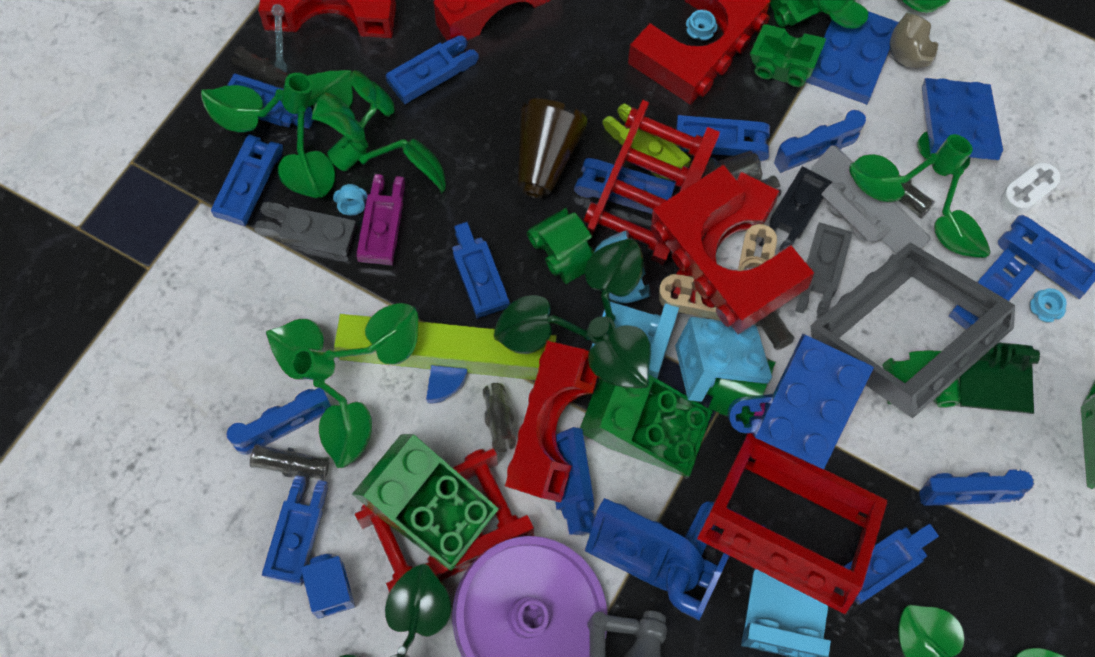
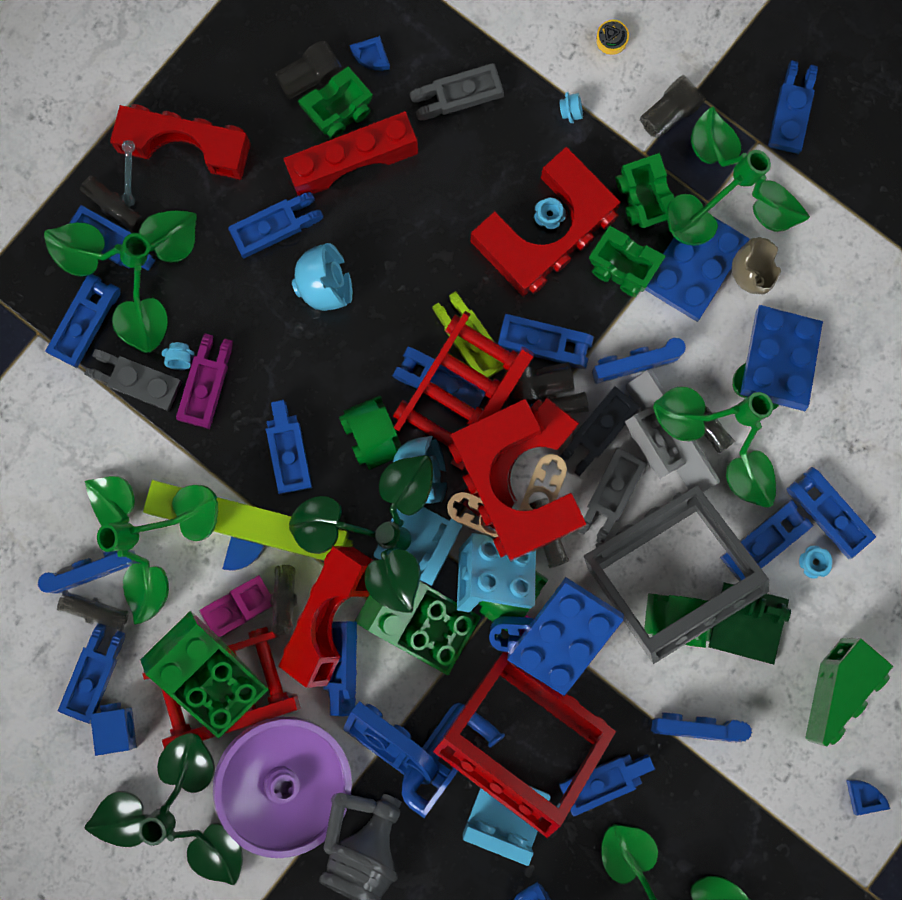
camera: 10 degrees right, 15 degrees up
green plant [312,70,445,194] -> none
dark brown cone [518,98,588,199] -> none
white beam [1000,163,1061,216] -> none
none -> dark pink slope [199,575,276,638]
none -> medium azure cylinder [292,243,353,311]

